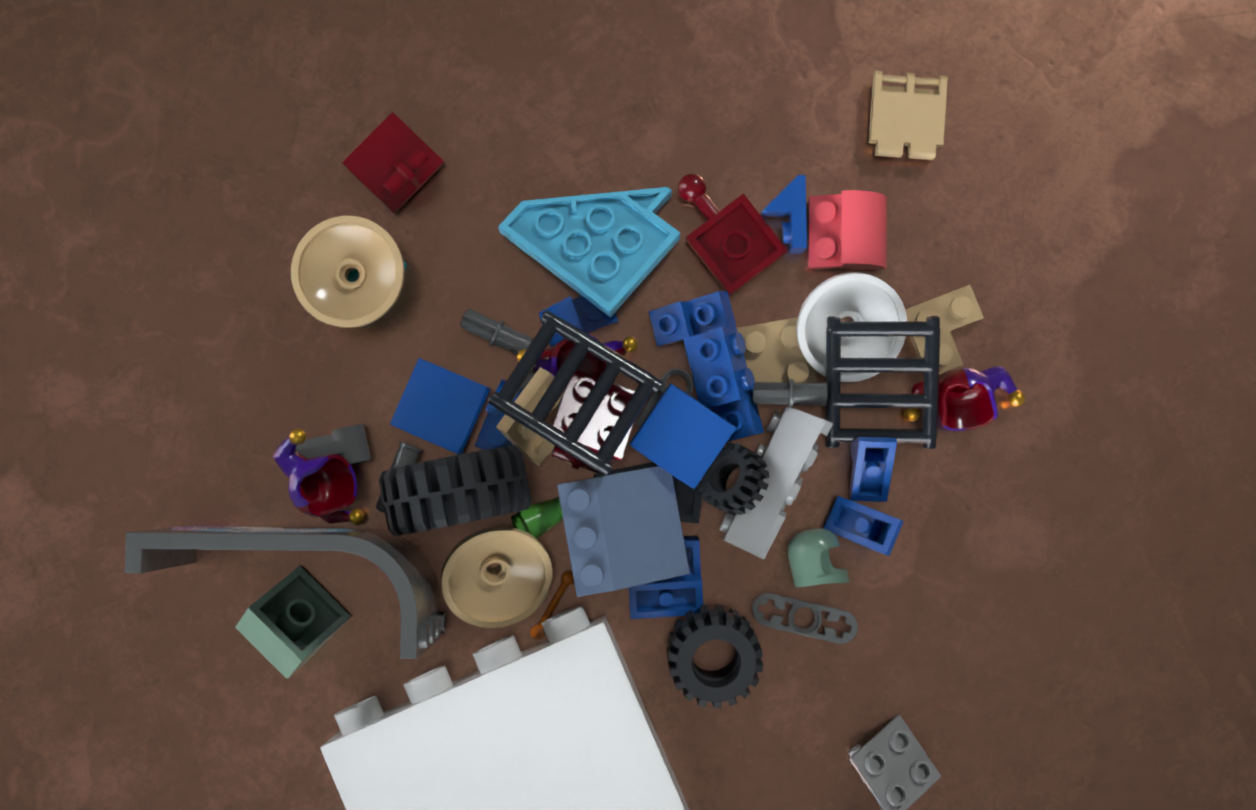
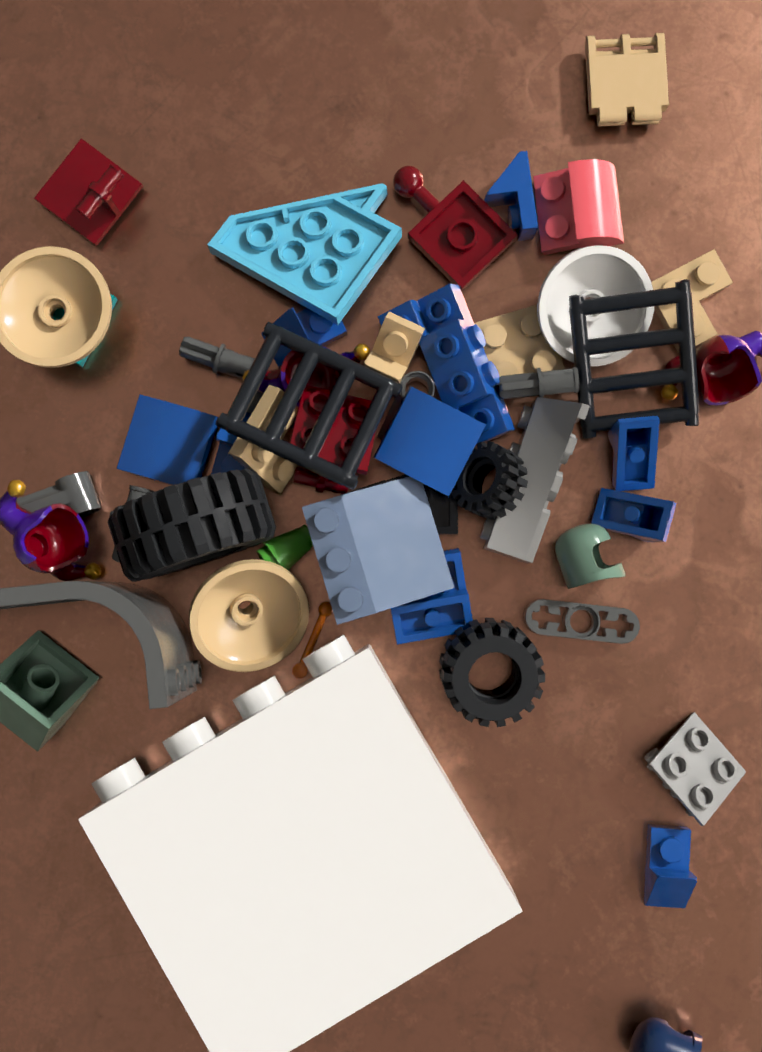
camera: 10 degrees left, 0 degrees up
none -> tan slope [363,312,425,383]

